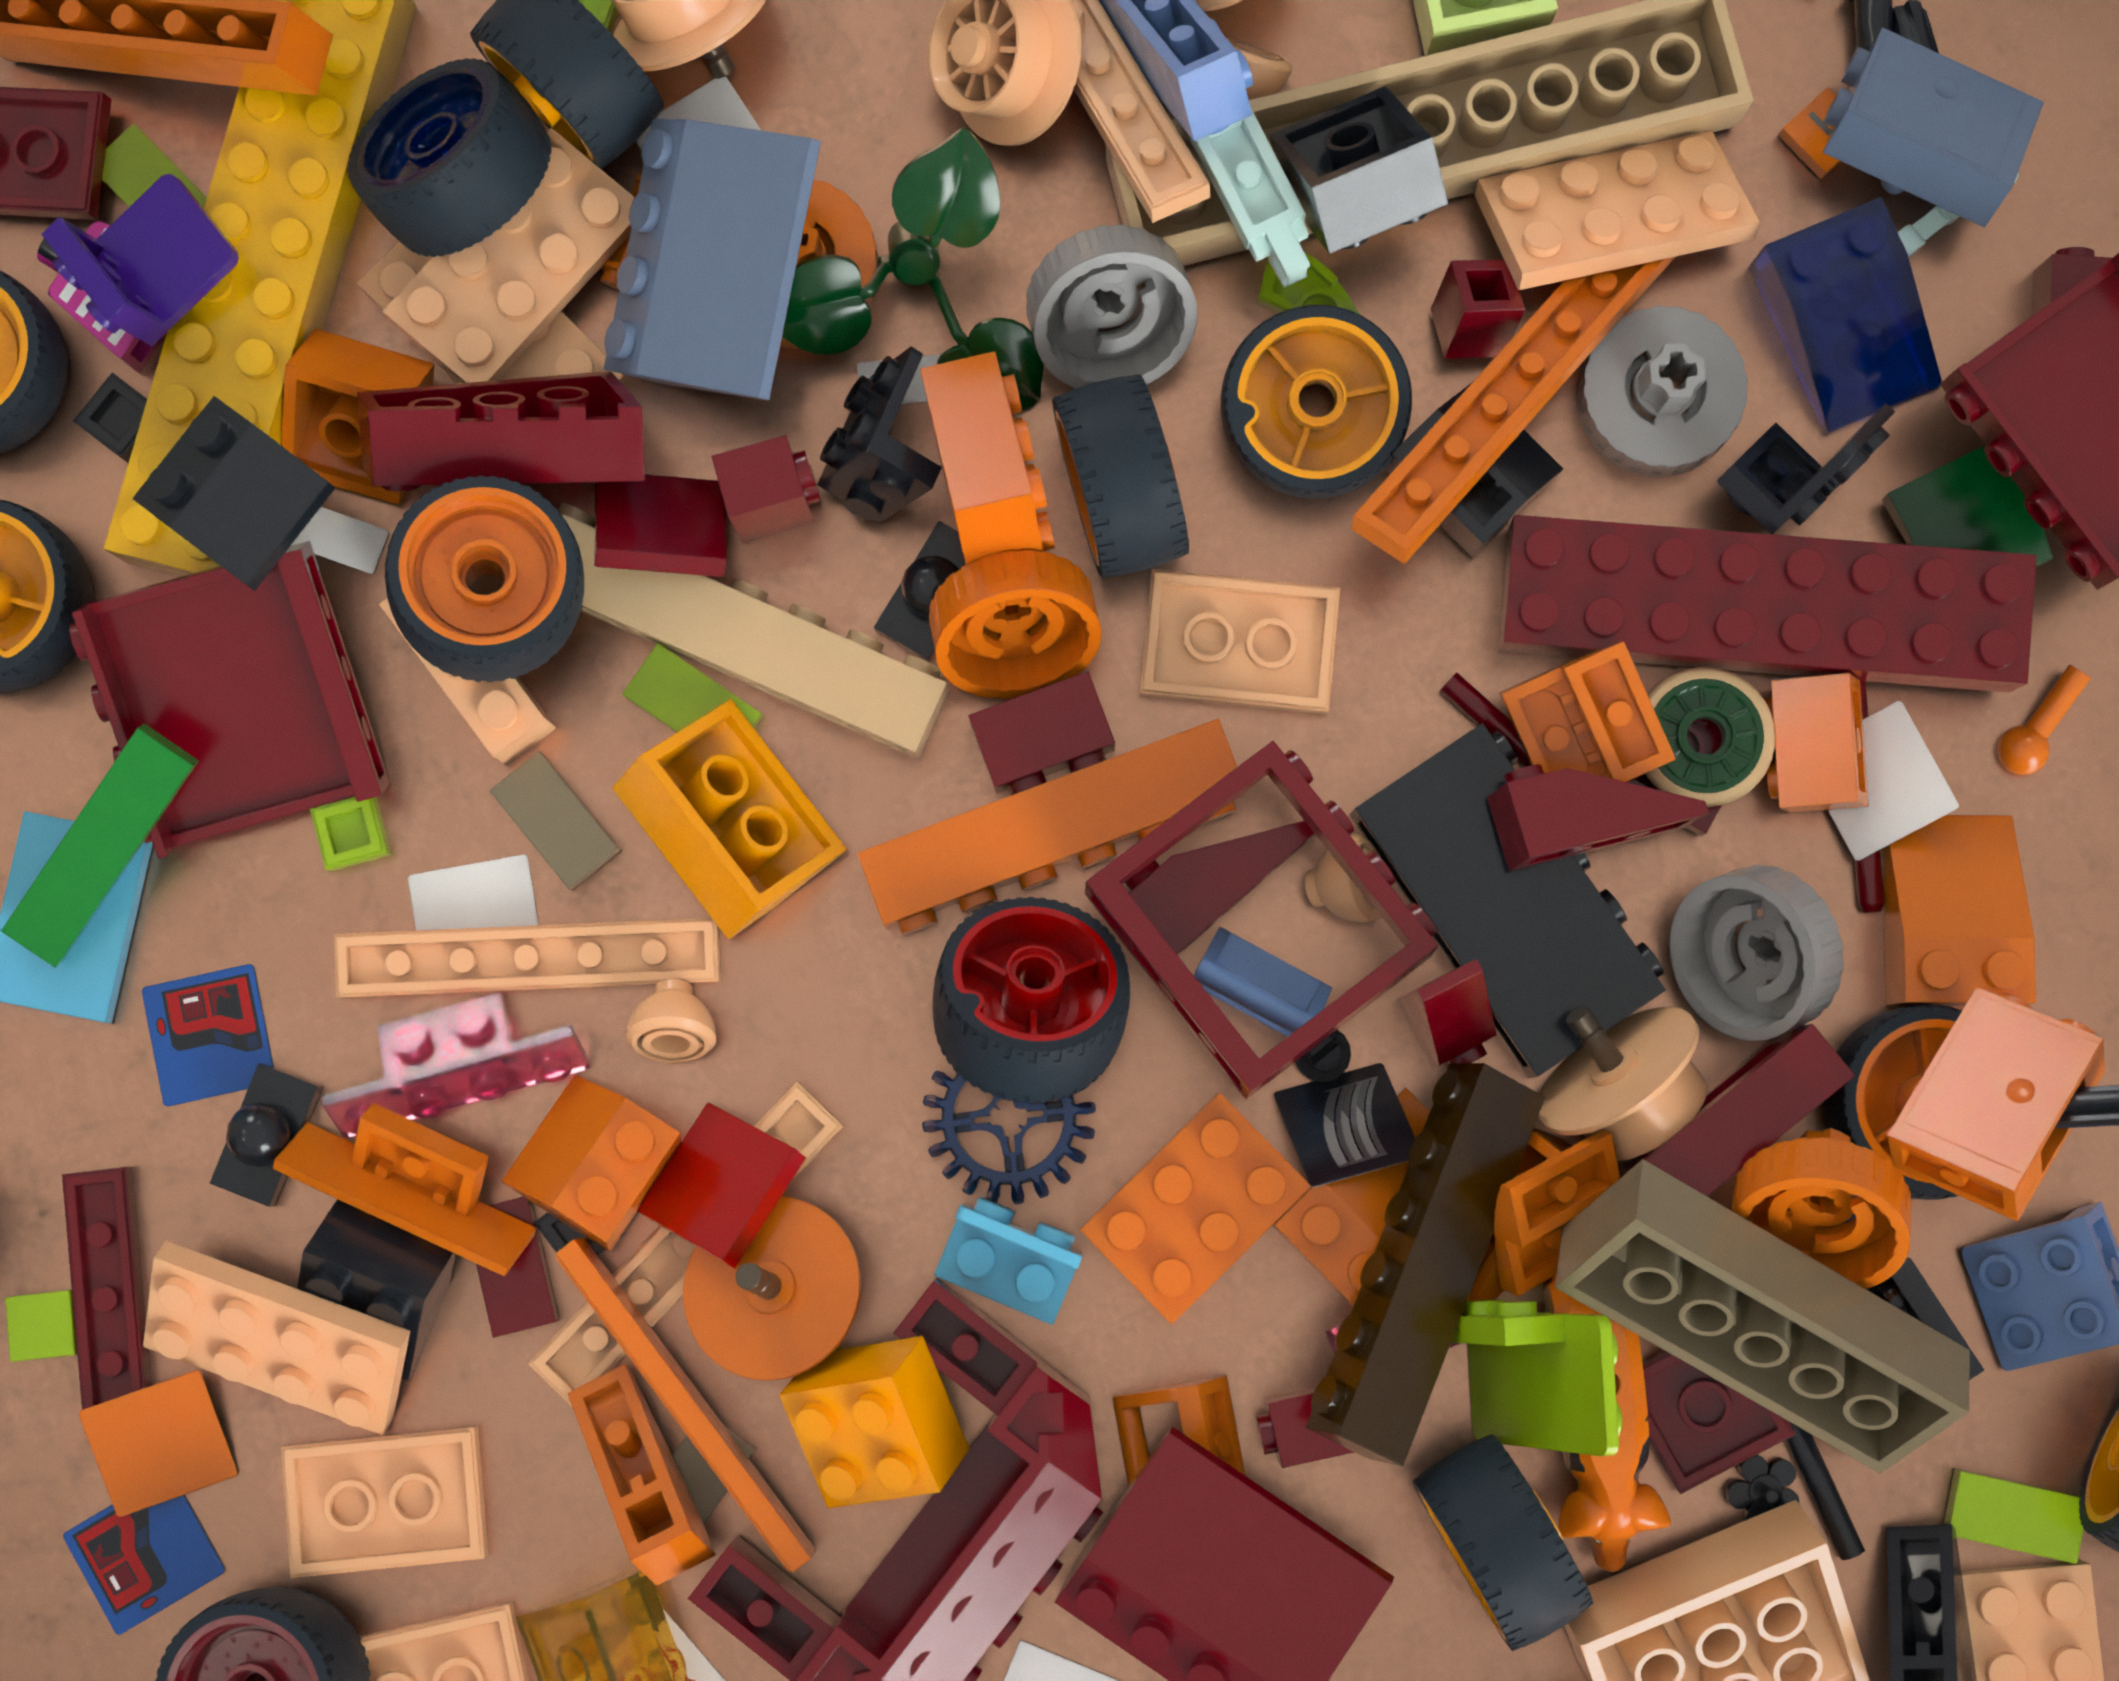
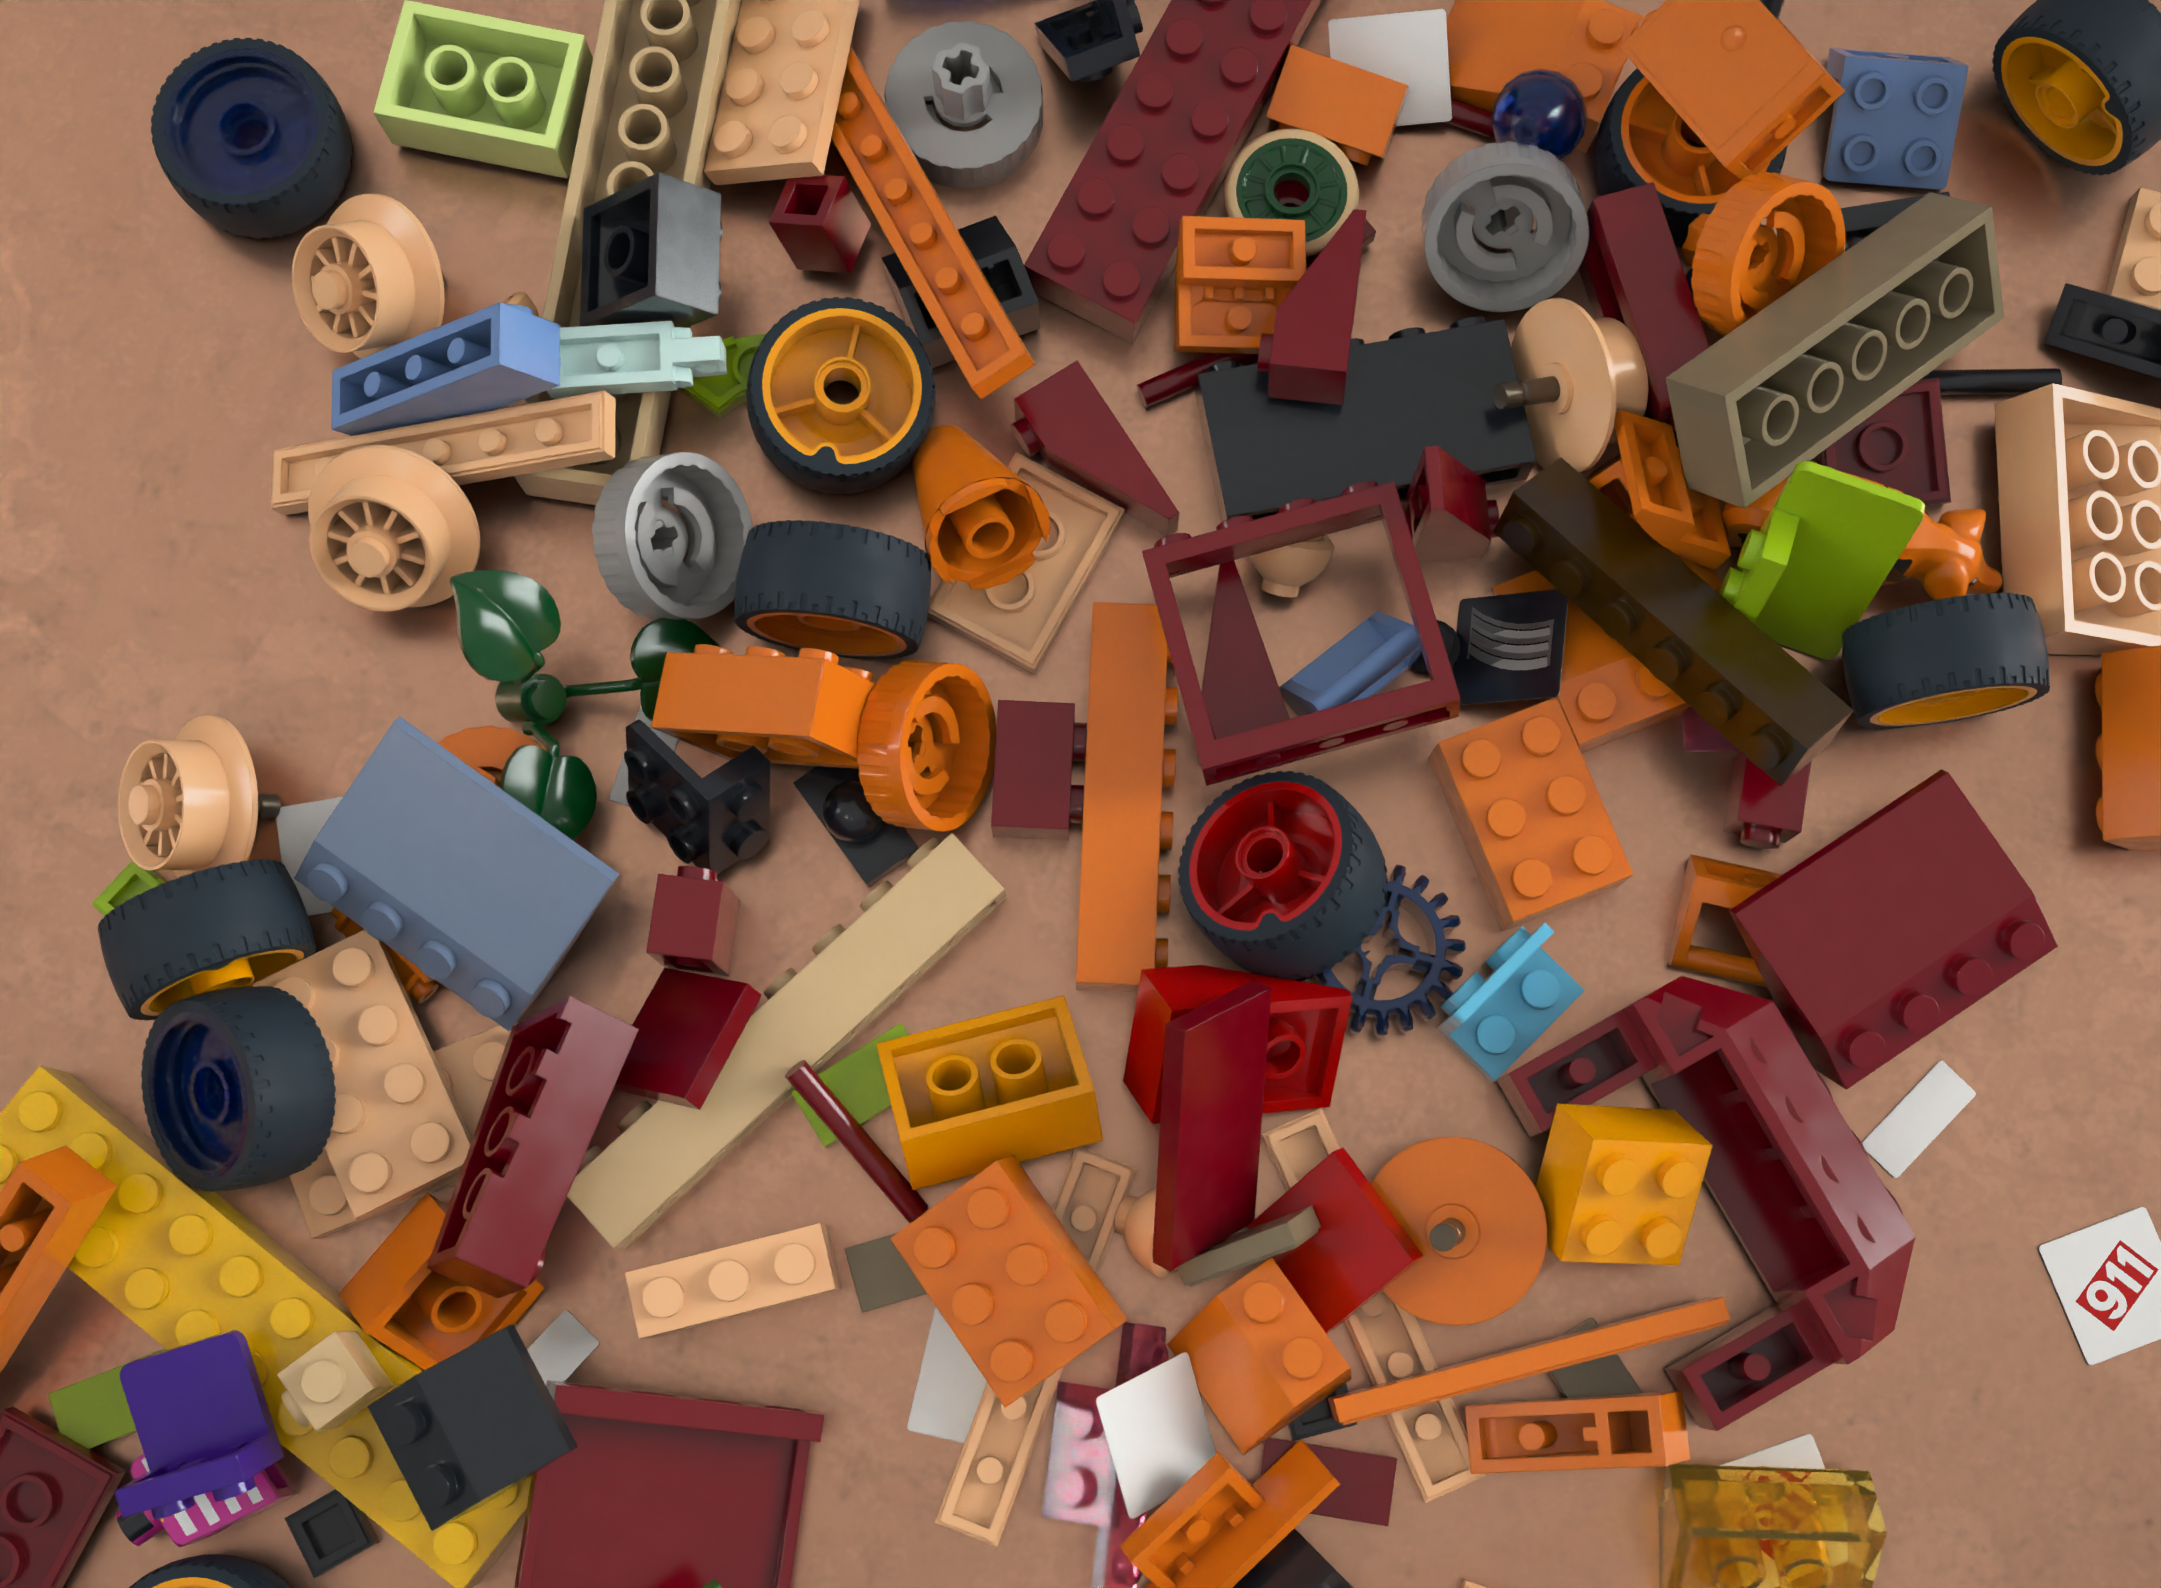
camera: 70 degrees left, 5 degrees down
lime tile [310,797,392,872] -> none
orange wheel [385,476,584,682] -> none
black plant [1726,1454,1799,1520] -> none
lime tile [1944,1468,2084,1564] -> none
none -> tan brick [277,1331,394,1431]
none -> dark red bar [785,1060,928,1223]
none -> orange brick [890,1155,1128,1408]
none -> orange cone [912,425,1050,590]
none -> dark red slope [1011,360,1179,536]
none -> white sticker [1096,1352,1216,1519]
none -> red slope [1123,965,1353,1124]
none -> dark red tile [1152,980,1272,1271]
none -> dark tan tile [1177,1205,1321,1287]
none -> clear blue helmet [1492,69,1587,160]

